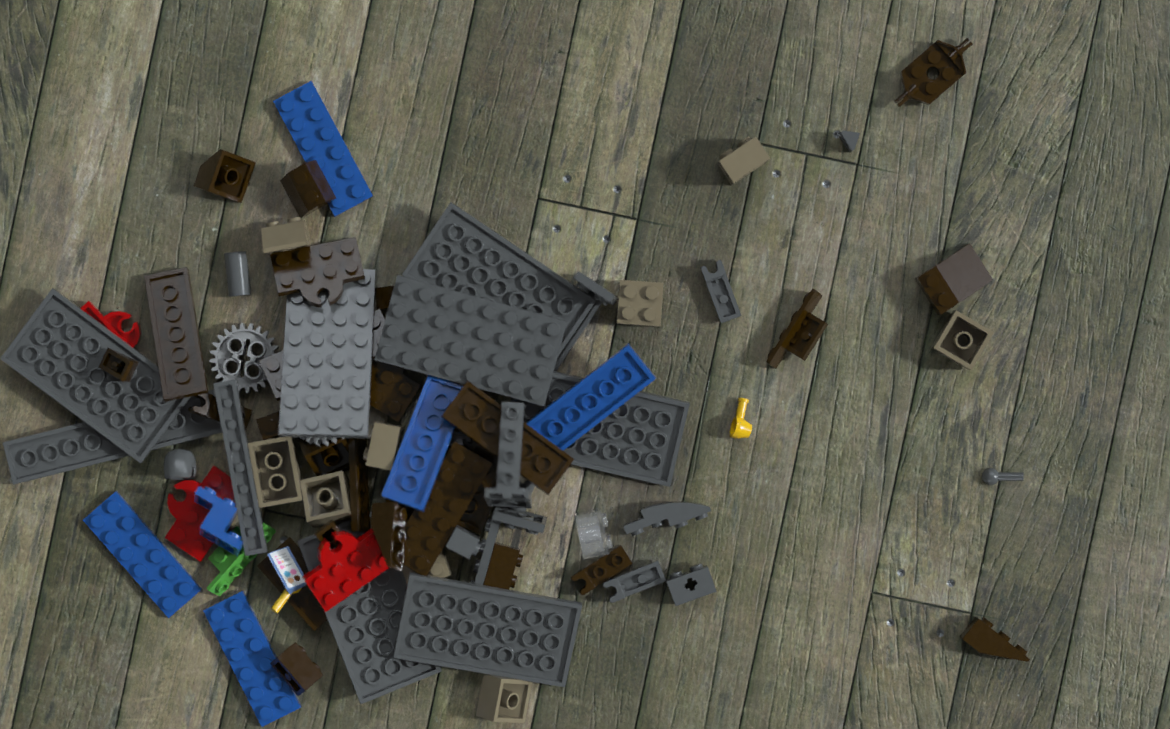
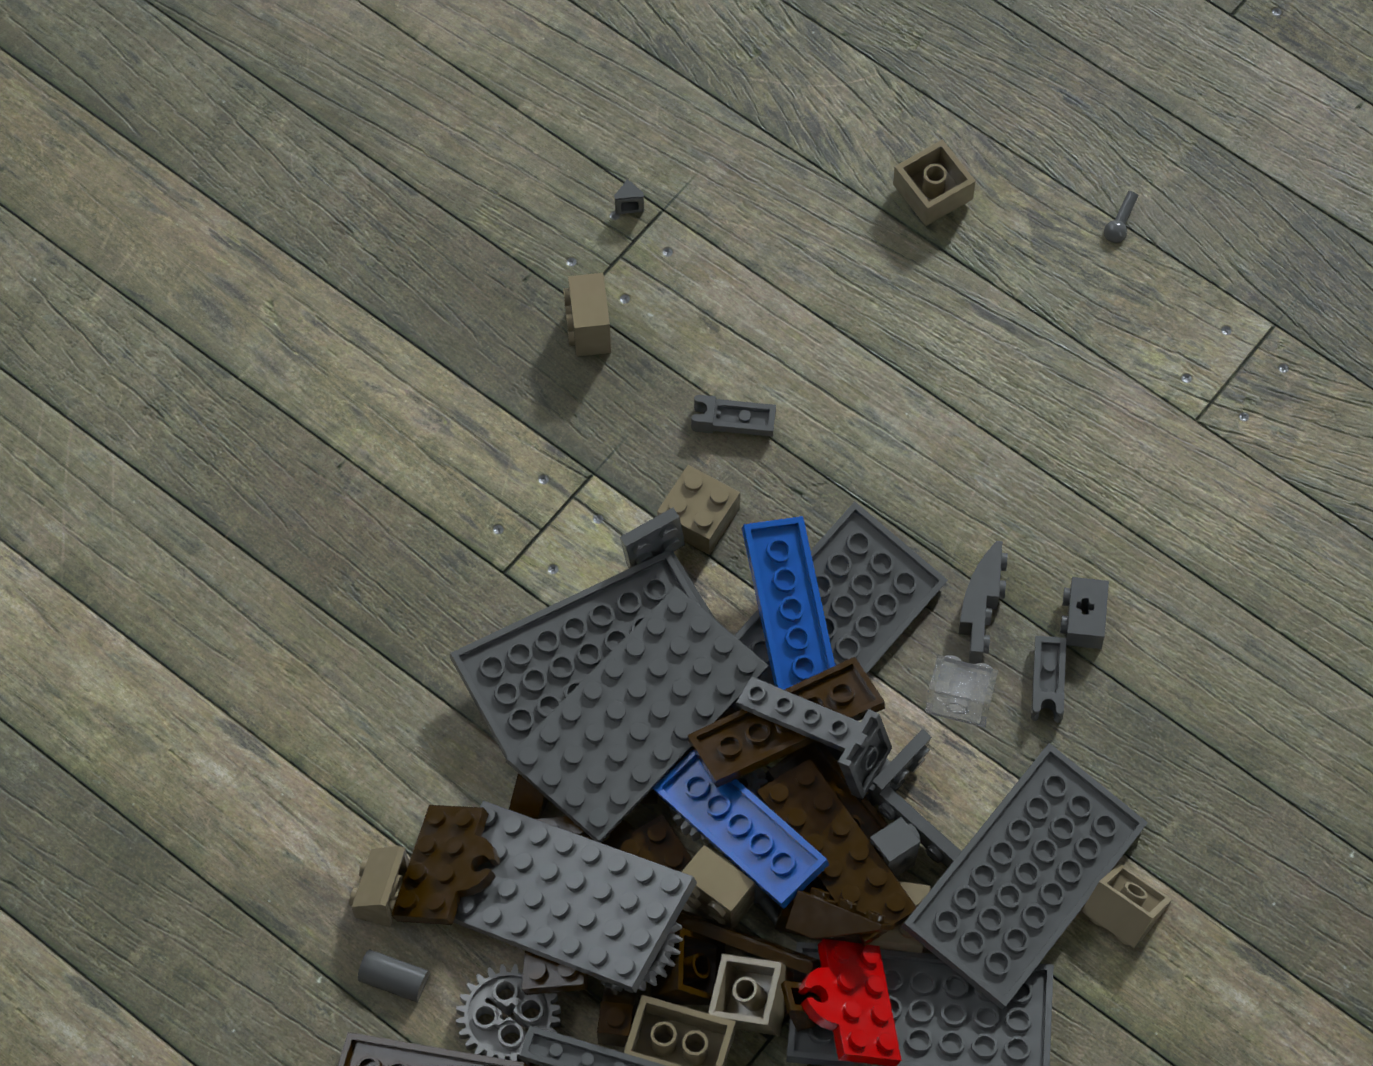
camera: 65 degrees left, 25 degrees down
dark brown slope [194,149,256,203] -> none
blue plate [273,81,374,217] -> none
dark brown slope [280,160,336,219] -> none
dark brown brick [483,542,523,590] -> none
dark brown plate [570,545,633,596] -> none
yellow bar [730,398,752,439] -> none
dark brown bracket [766,289,828,369] -> none
dark brown plate [894,38,973,107] -> none
dark brown slope [914,243,993,315] -> none
dark brown slope [960,617,1030,662] -> none

